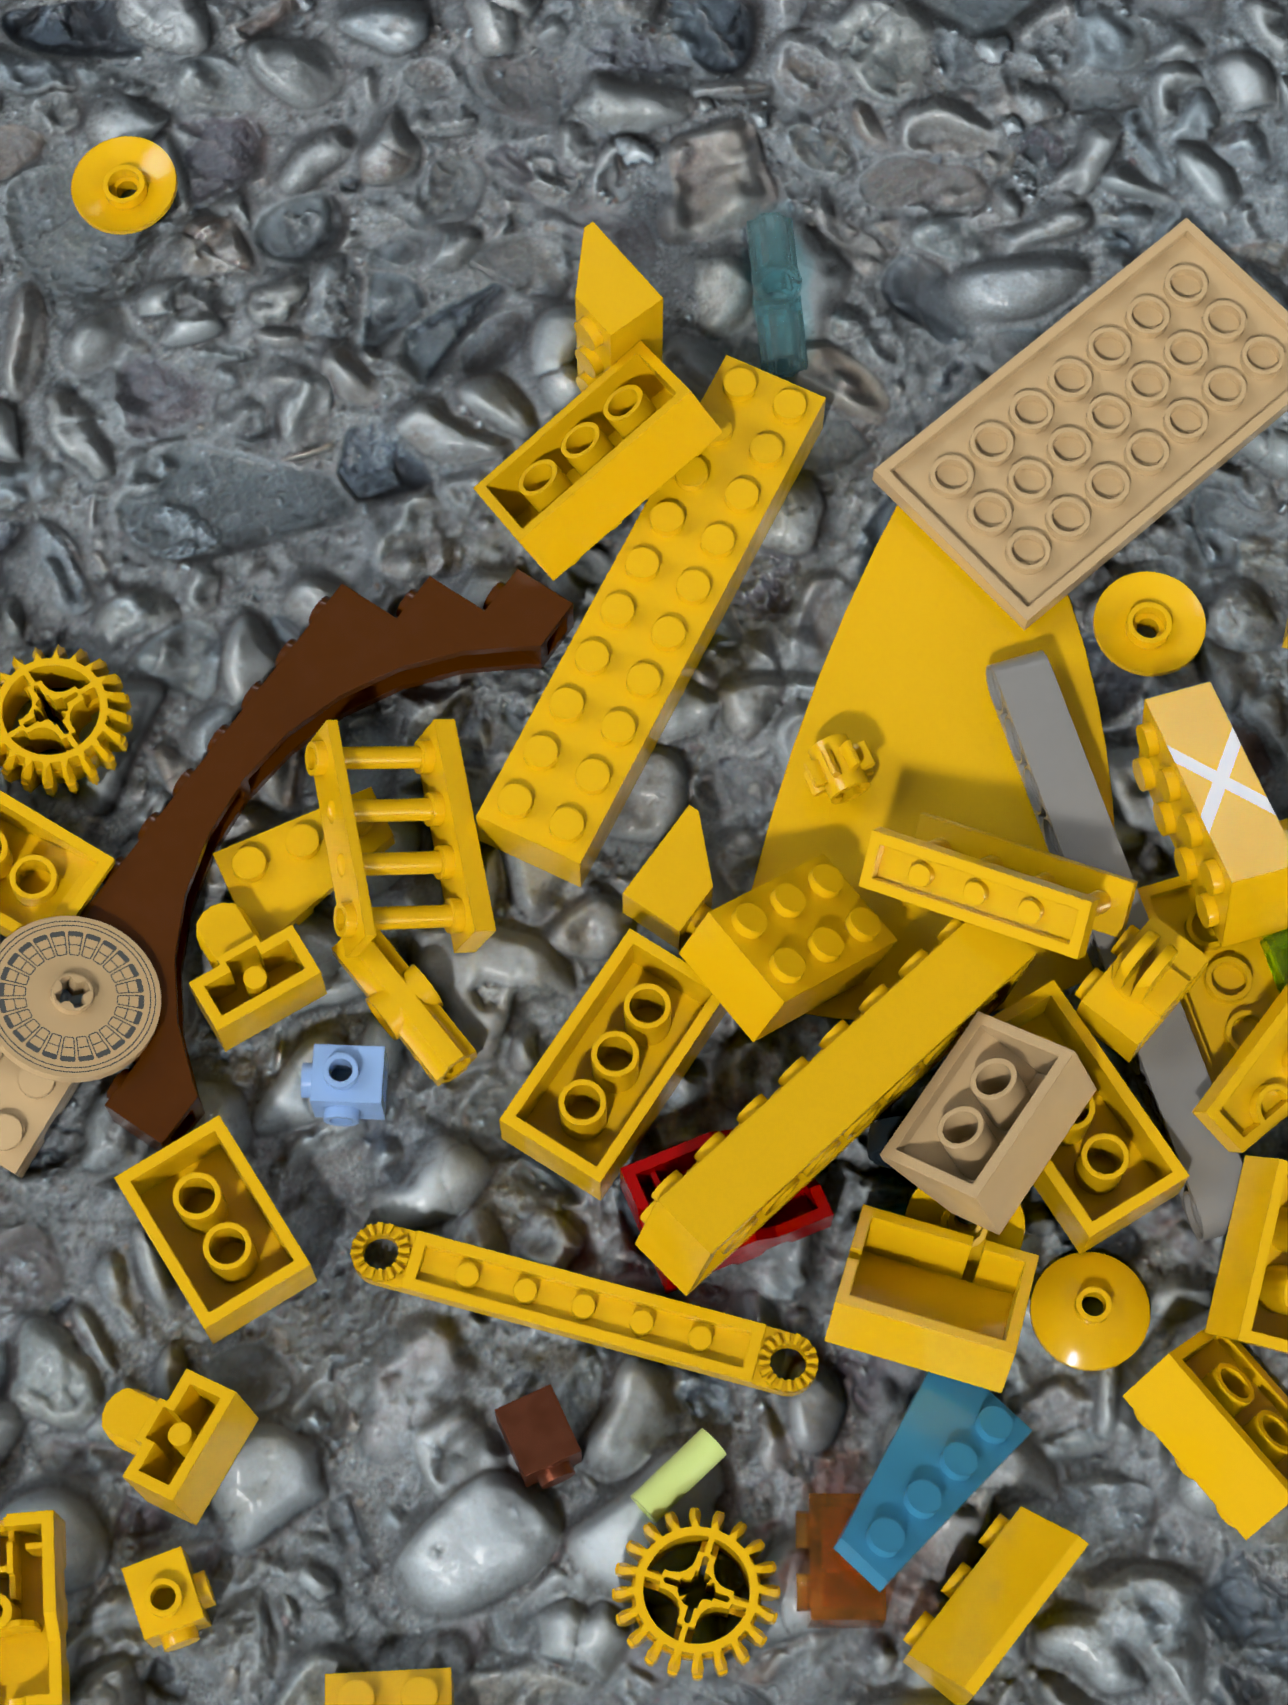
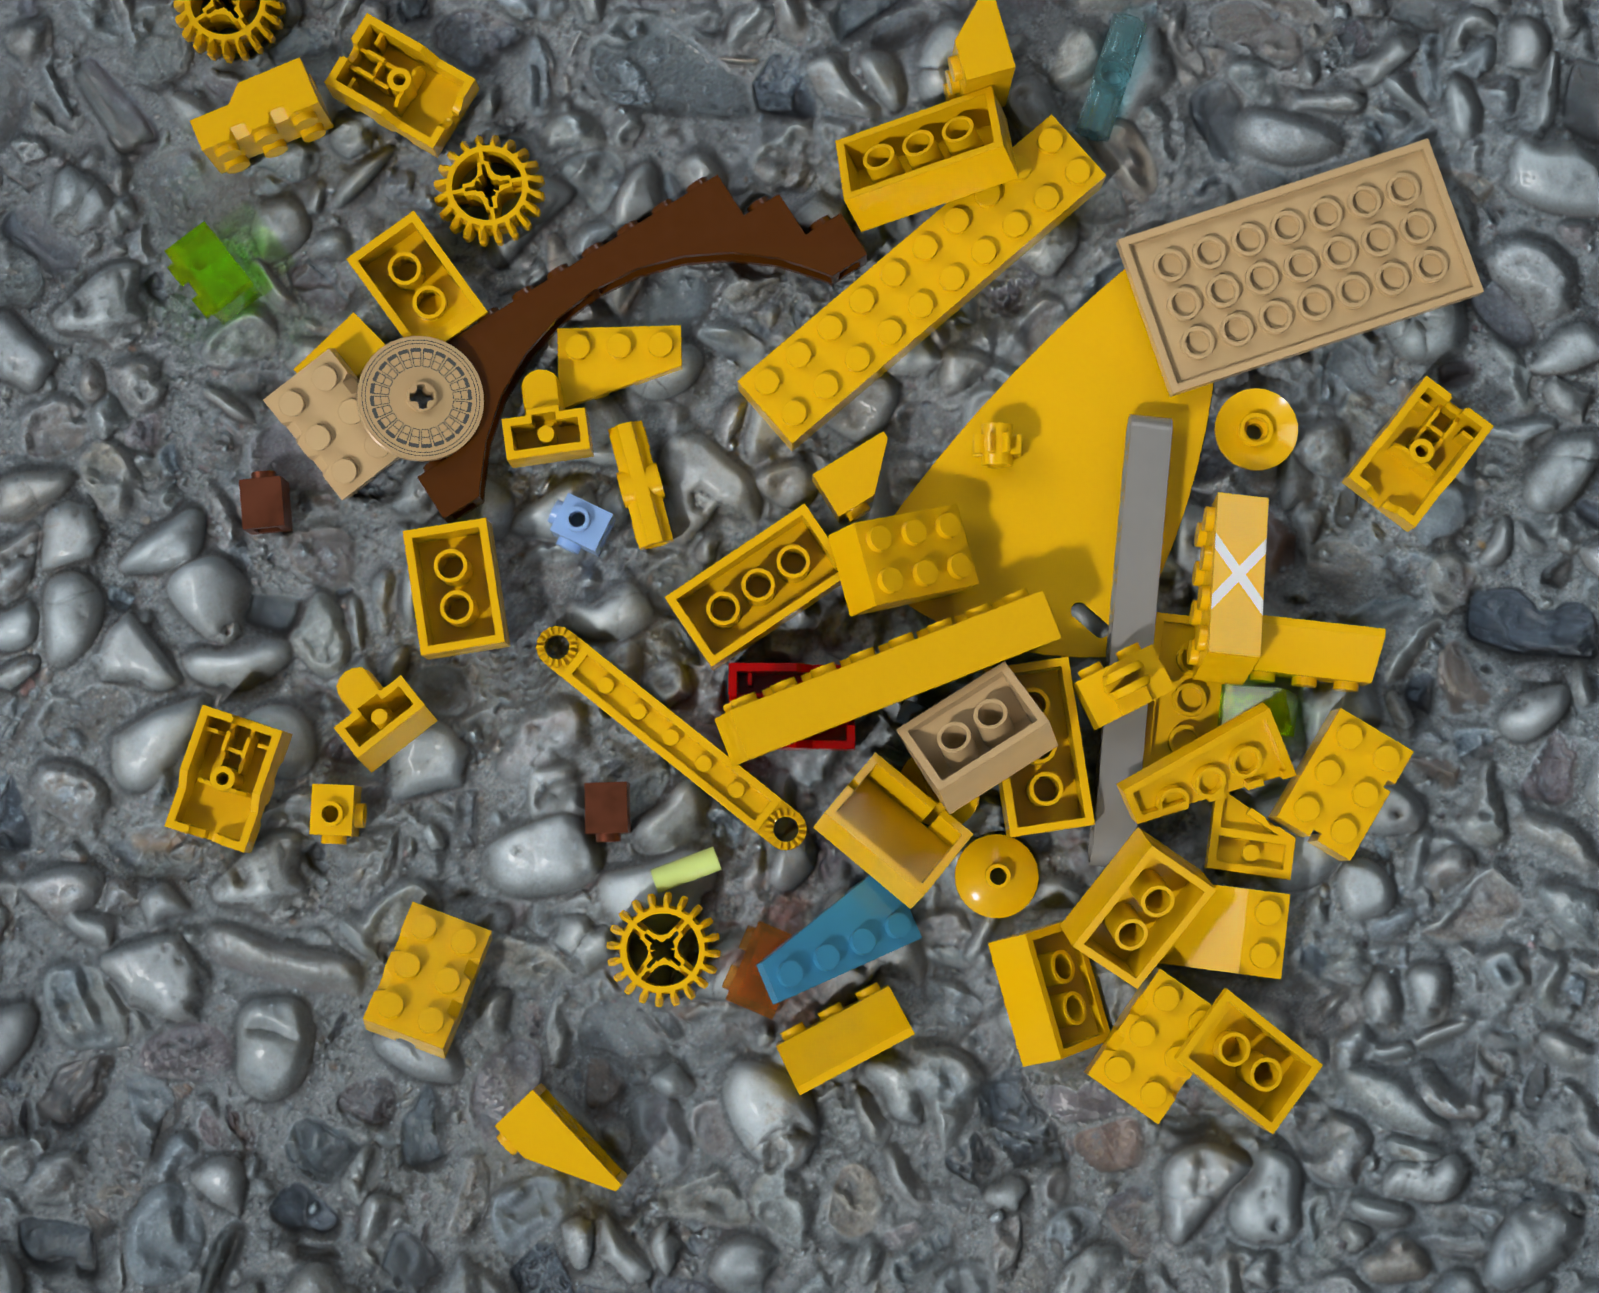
camera: 25 degrees right, 15 degrees up
yellow fence [305,719,496,958] -> none
yellow fence [859,812,1138,959] -> none

